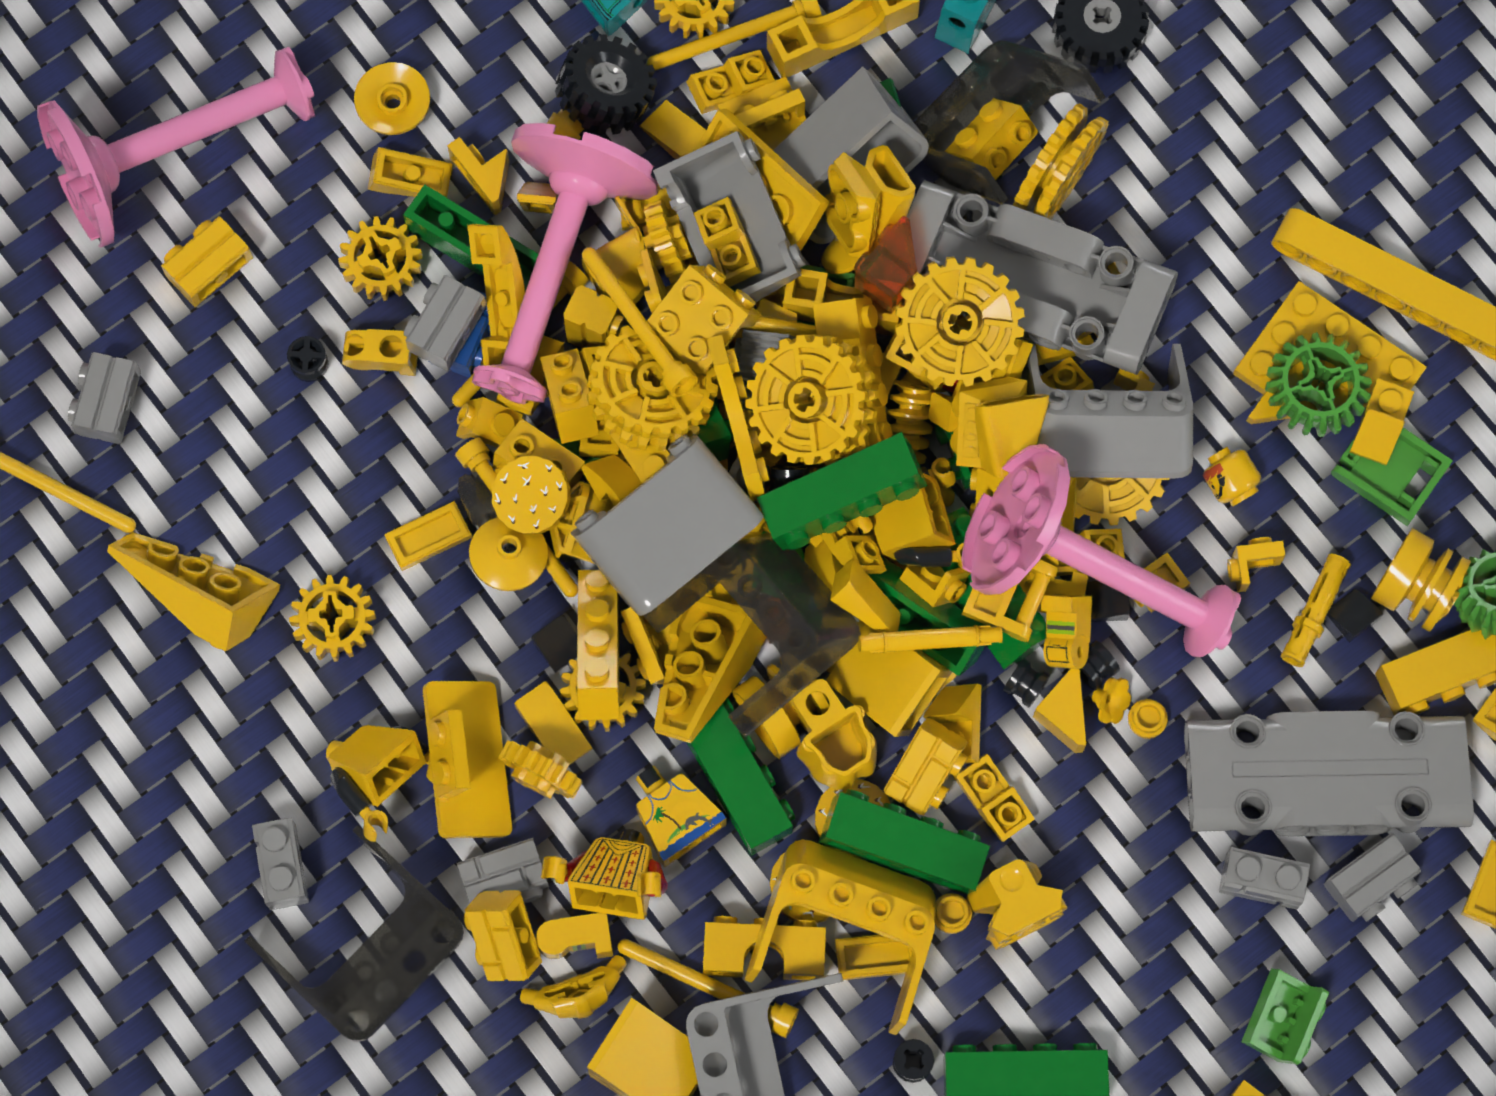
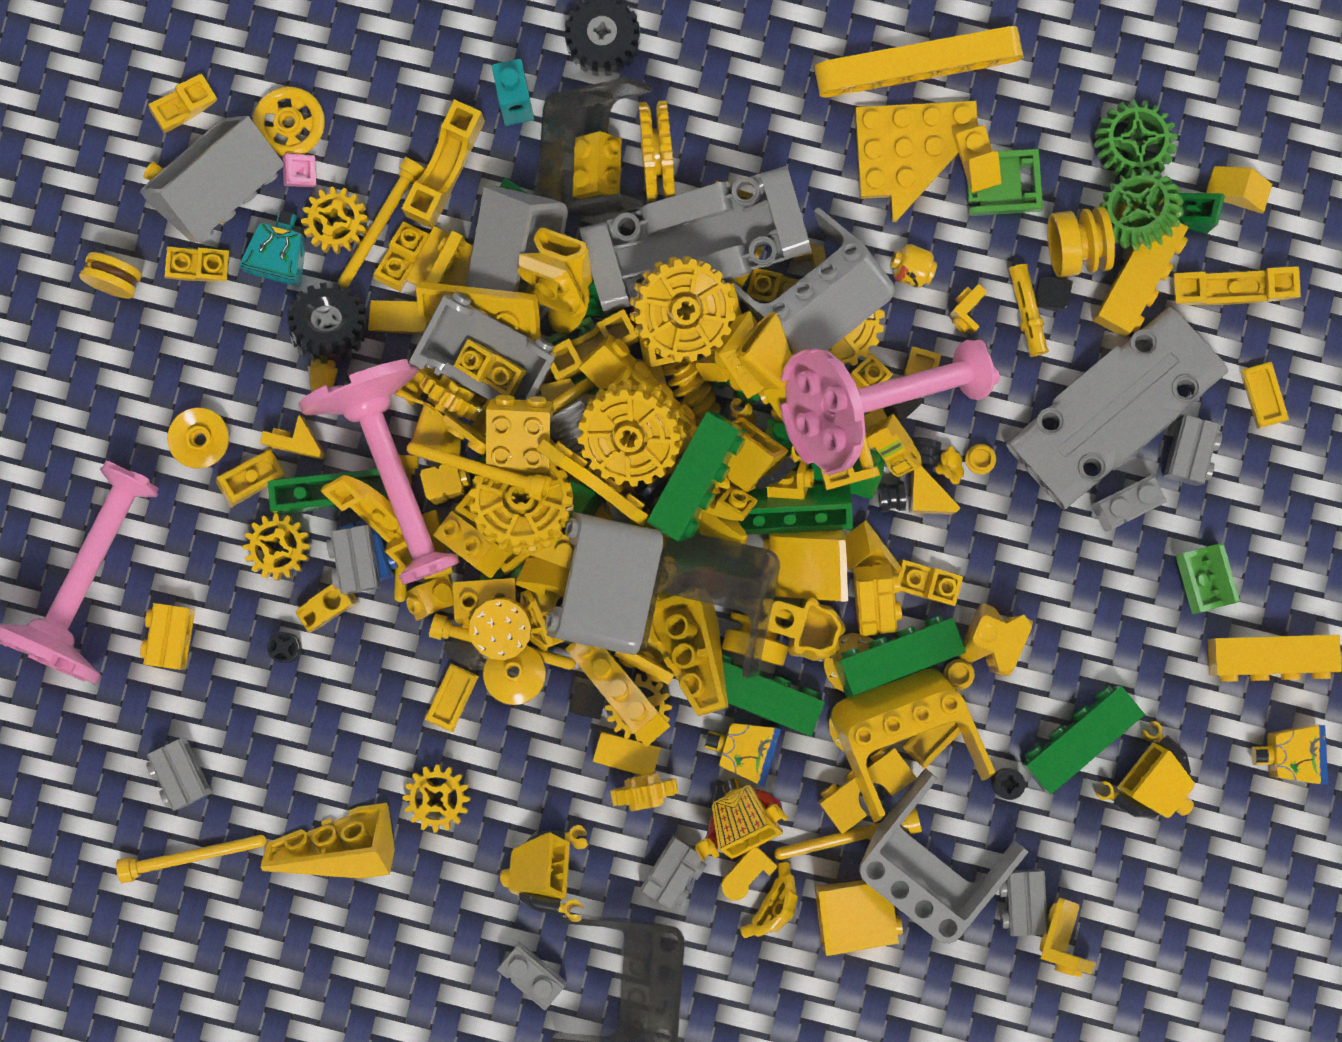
camera: 35 degrees left, 10 degrees up
yellow bracket [423,681,512,839] -> none
yellow brick [464,890,542,981] -> none
yellow slope [517,182,558,214] -> none
yellow slope [830,559,901,633] -> none
clear orange slope [854,215,917,314] -> none
yellow piece [858,625,1003,653] -> none
bright green gear [1265,332,1372,437] -> none

